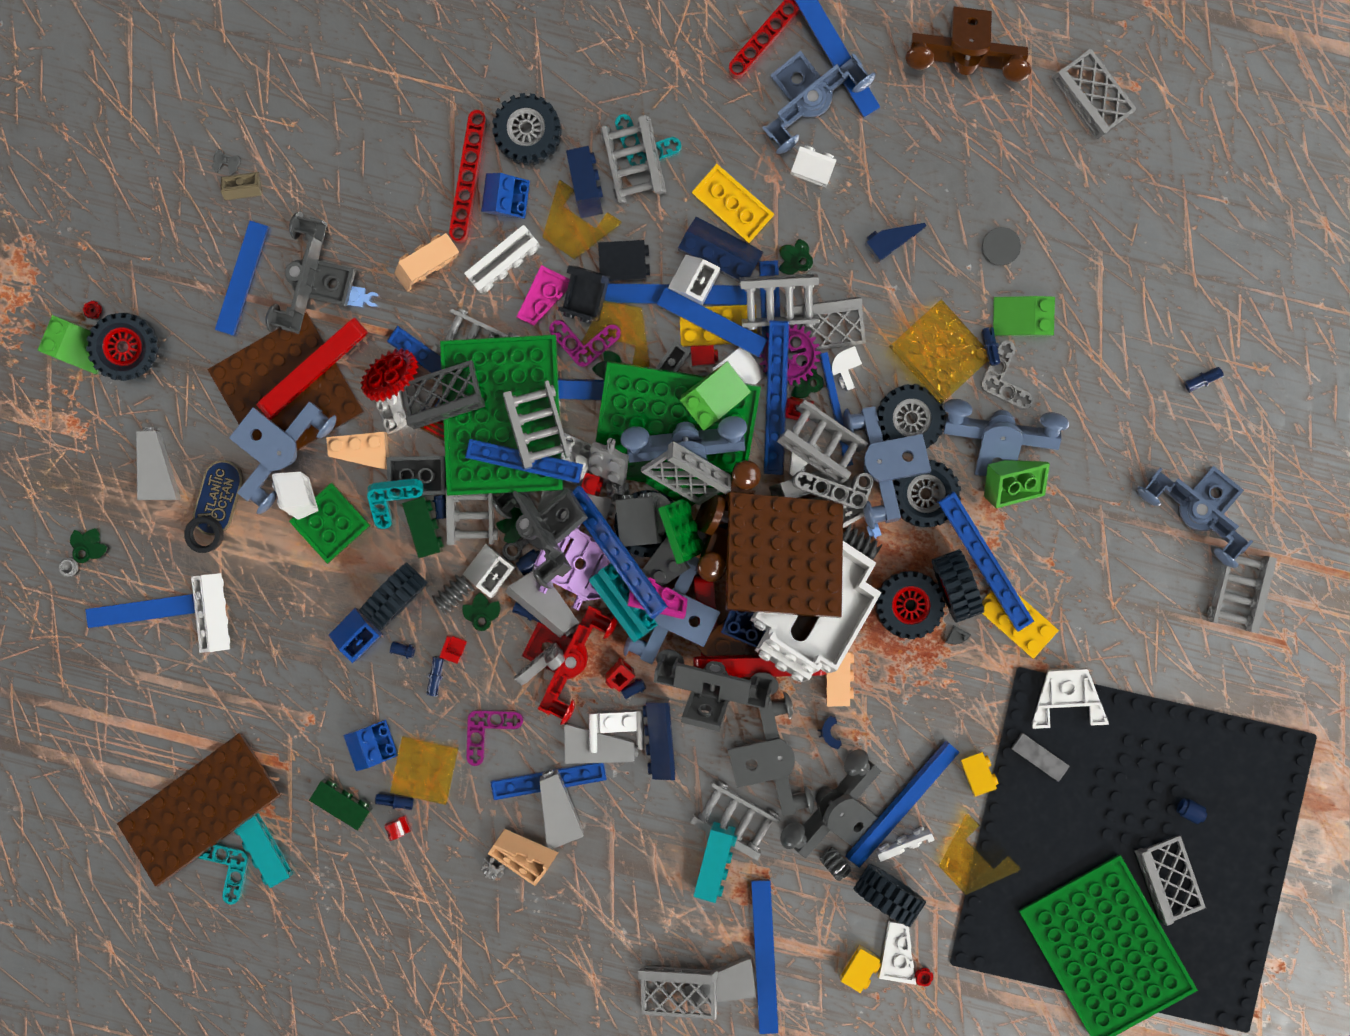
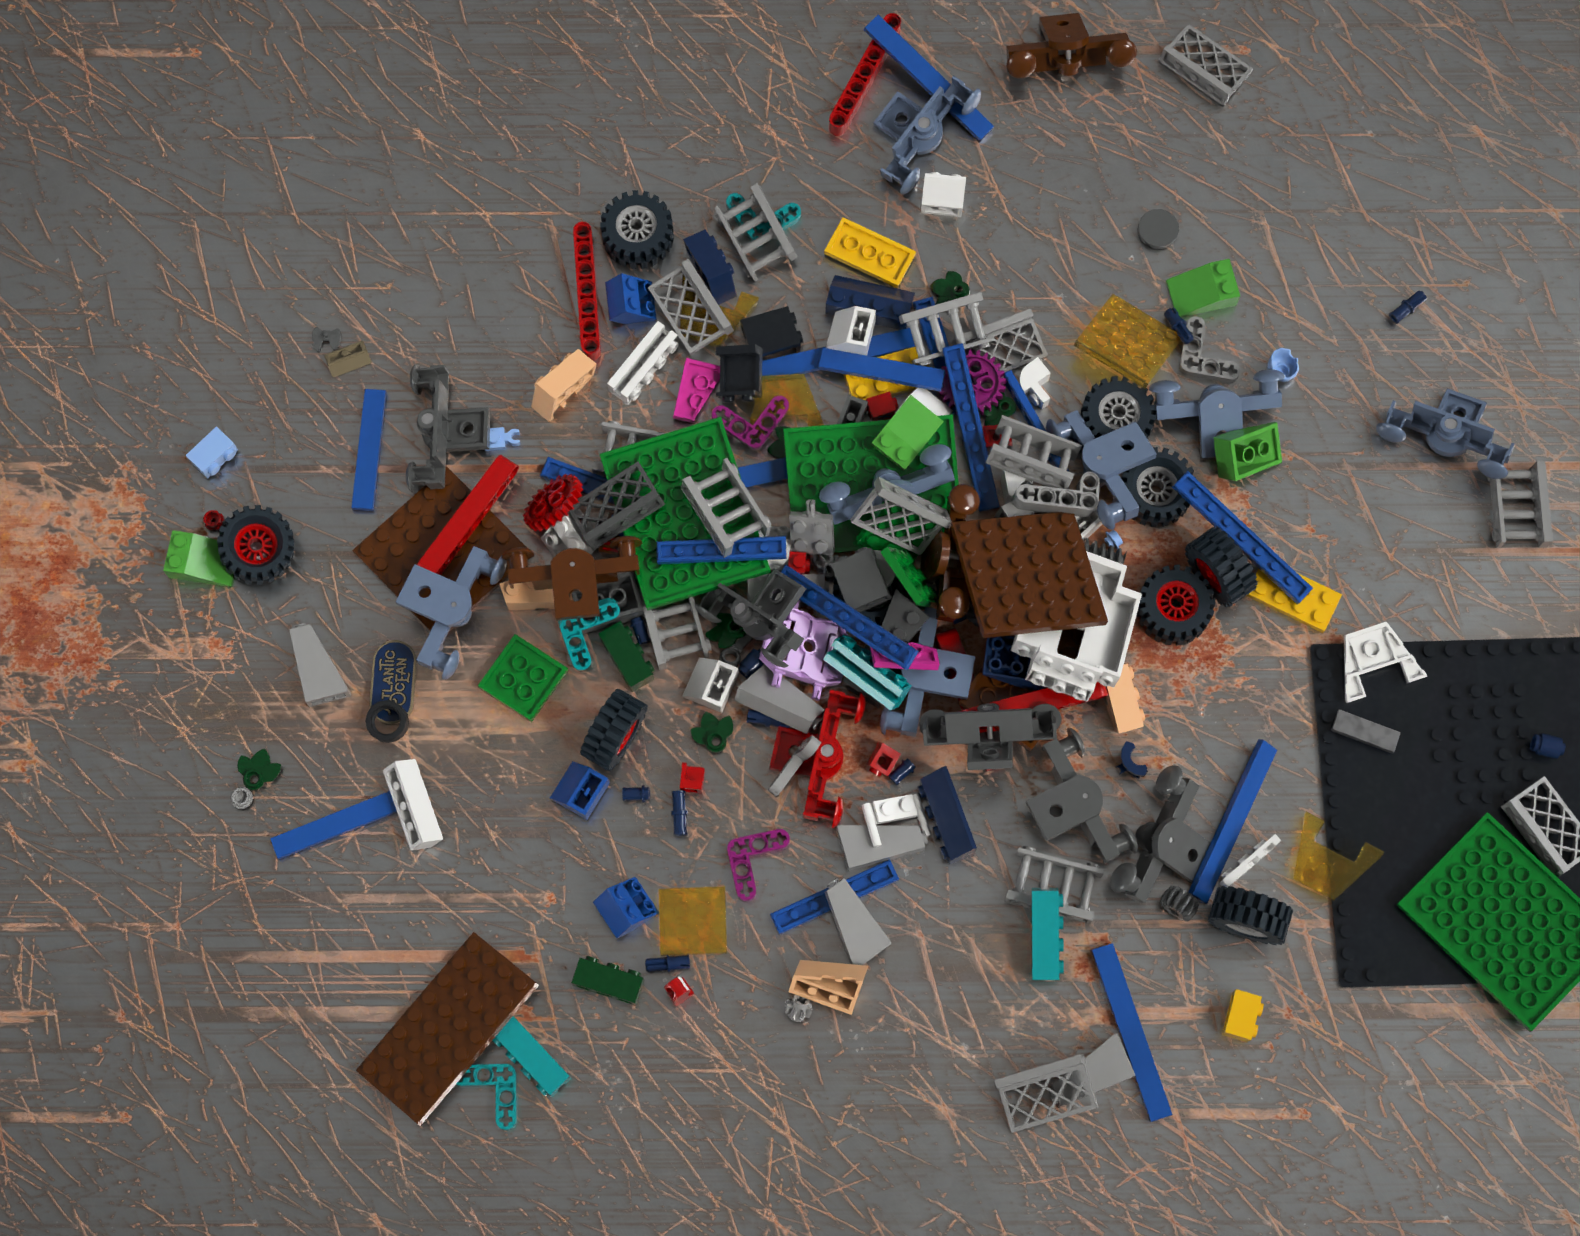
camera: 20 degrees left, 15 degrees down
white slope [272,472,319,520] -> none
dark grey piece [432,575,475,615] -> none
dark blue slope [865,223,927,263] -> none
white wing [878,920,916,985] -> none
red plate [915,968,933,987] -> none
dark grey tile [945,625,971,645] -> none
yellow brick [960,752,999,798] -> none
none -> light blue brick [186,426,238,479]
none -> reddish brown piece [502,536,642,621]
none -> light grey fence [648,259,734,355]
none -> light blue hair [1267,348,1299,382]

